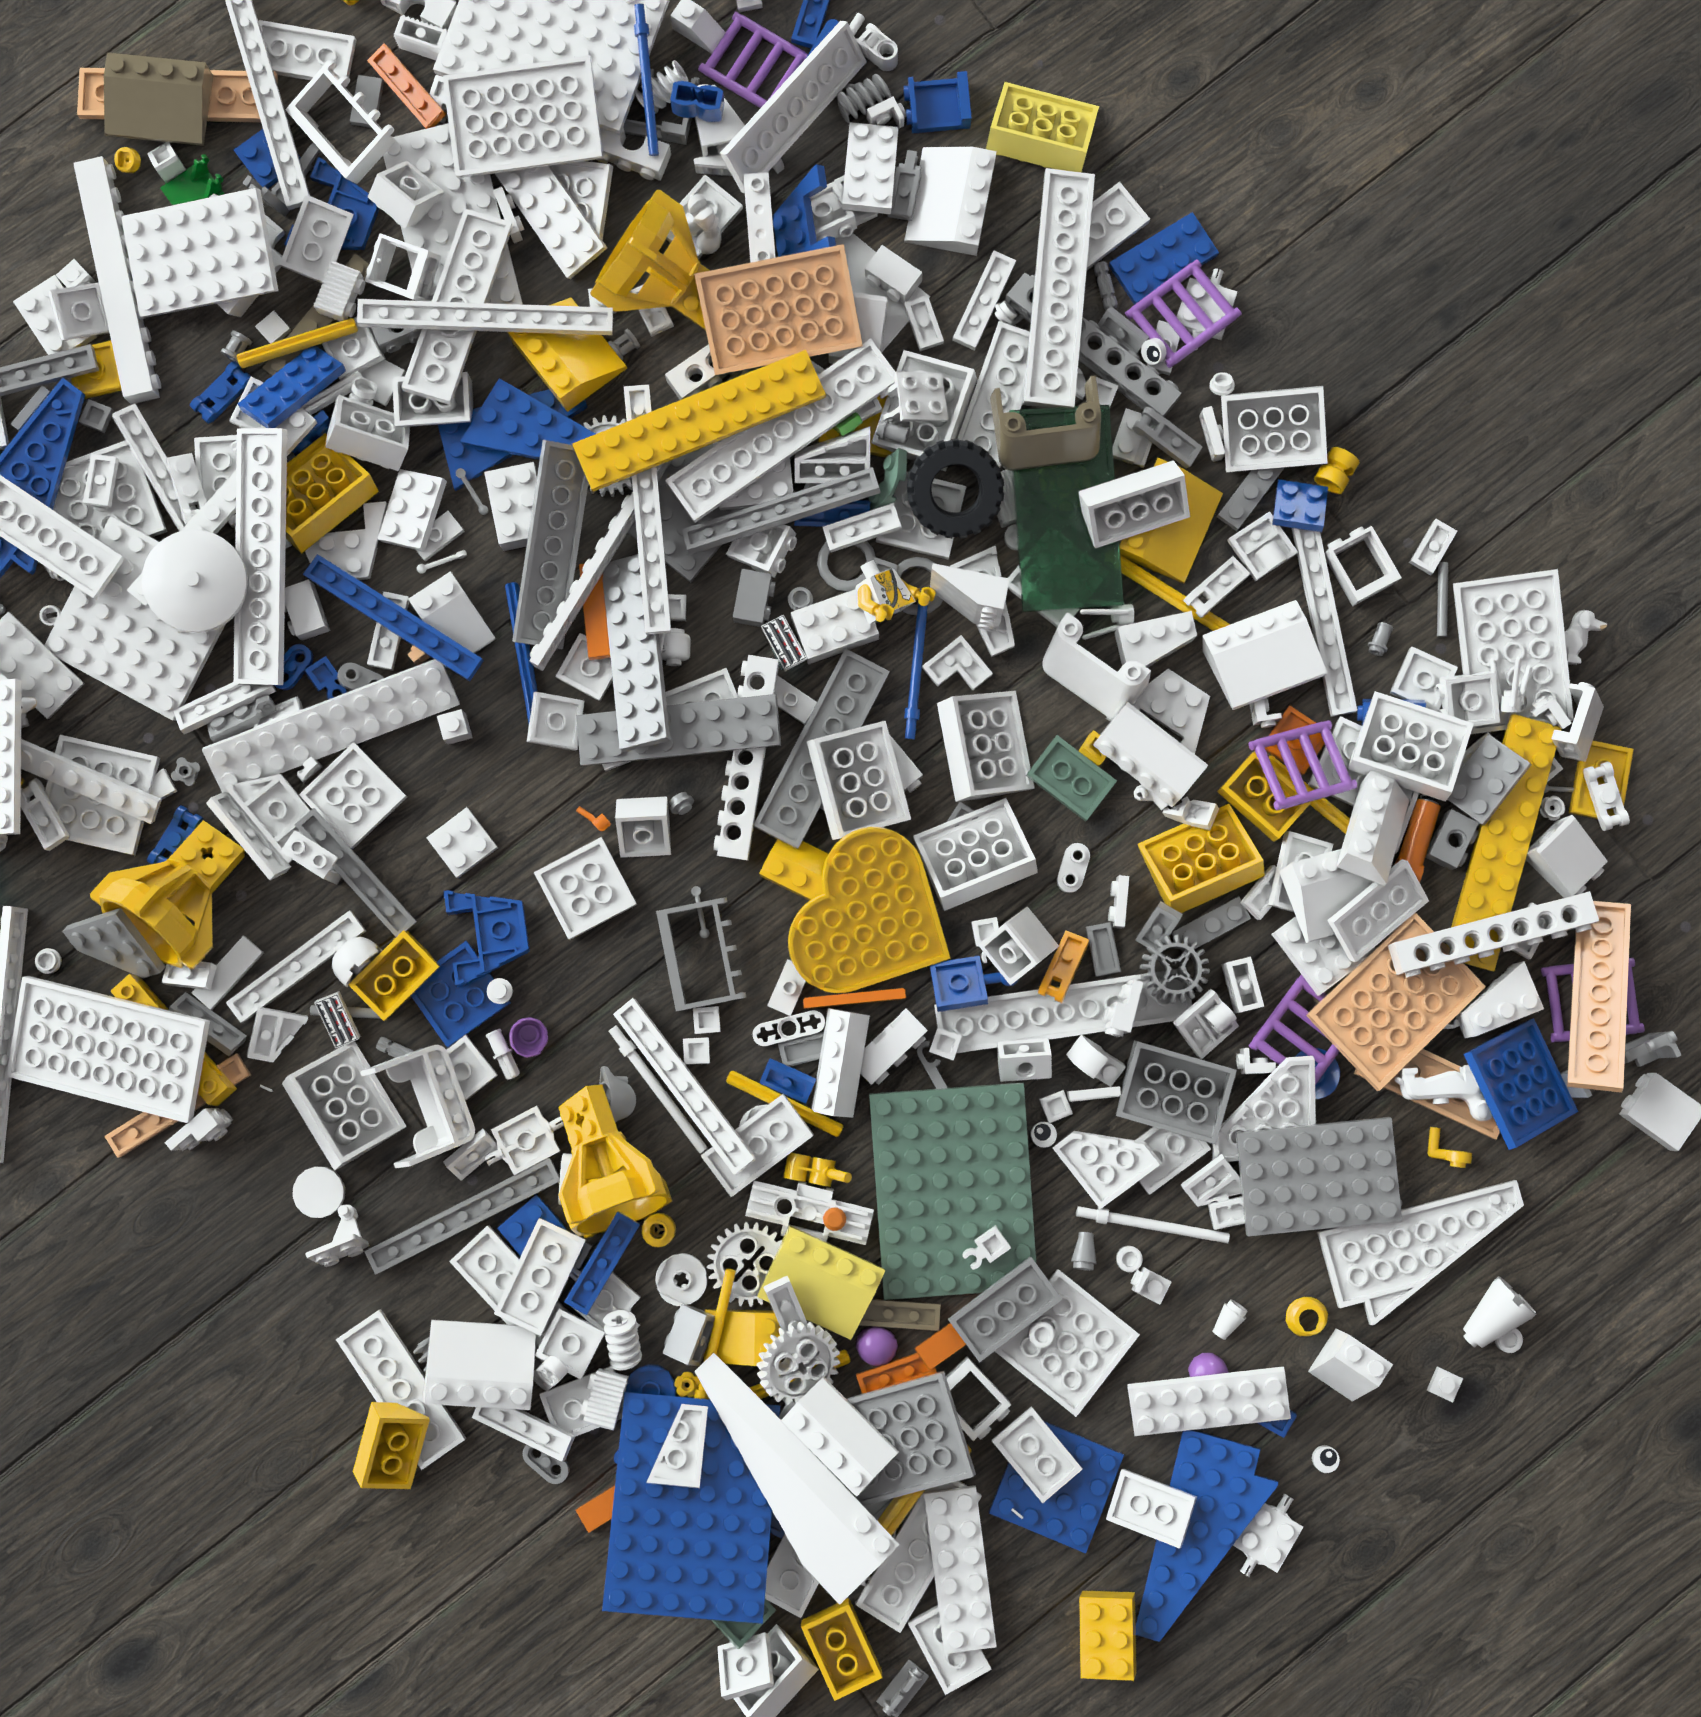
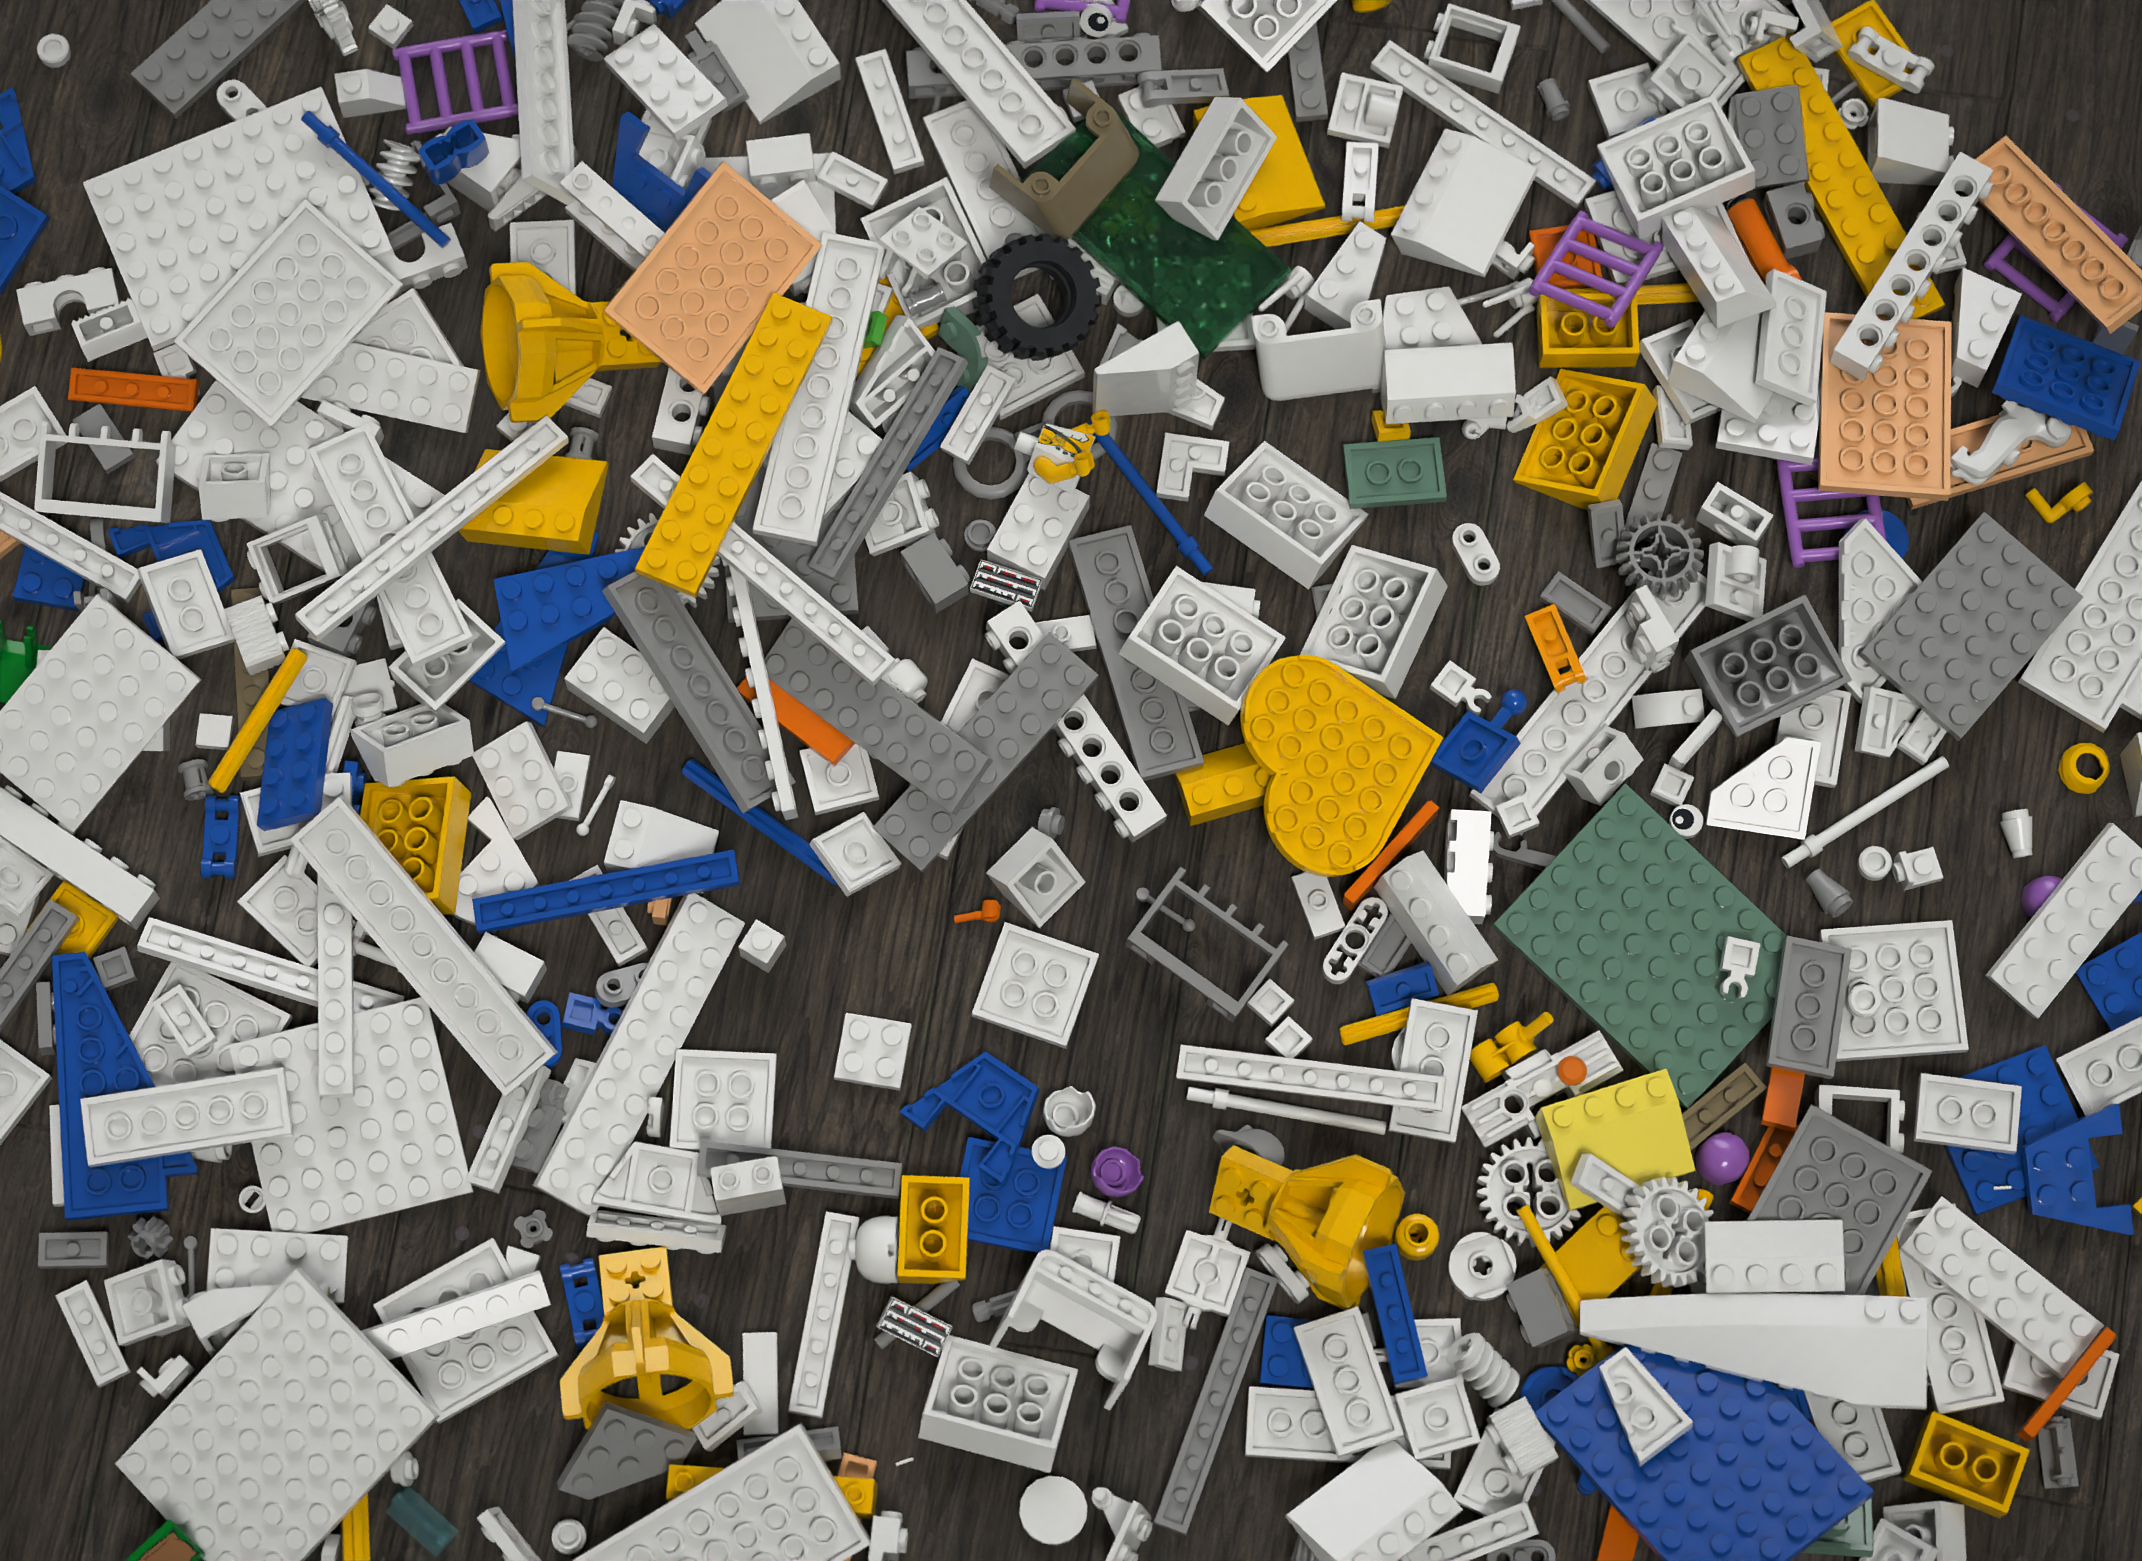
camera: 45 degrees left, 10 degrees down
white plate [21,778,70,851] -> none
white dish [142,530,248,633] -> none
white plate [166,453,207,524] -> none
white wing [247,1006,308,1062] -> none
white beam [533,1356,568,1391] -> none
white piece [686,194,721,254] -> none
white slope [978,907,1059,985] -> none
white plate [995,301,1017,325] -> none
white plate [1108,875,1129,929] -> none
white plate [1199,406,1225,462] -> none
white bracket [1236,1048,1276,1074] -> none
plate [1272,479,1328,532] -> none
none -> white hair [1042,1086,1096,1137]
none -> white plant [1457,278,1540,338]
none -> orange tile [2016,1327,2116,1442]
none -> blue wing [2021,1104,2134,1235]

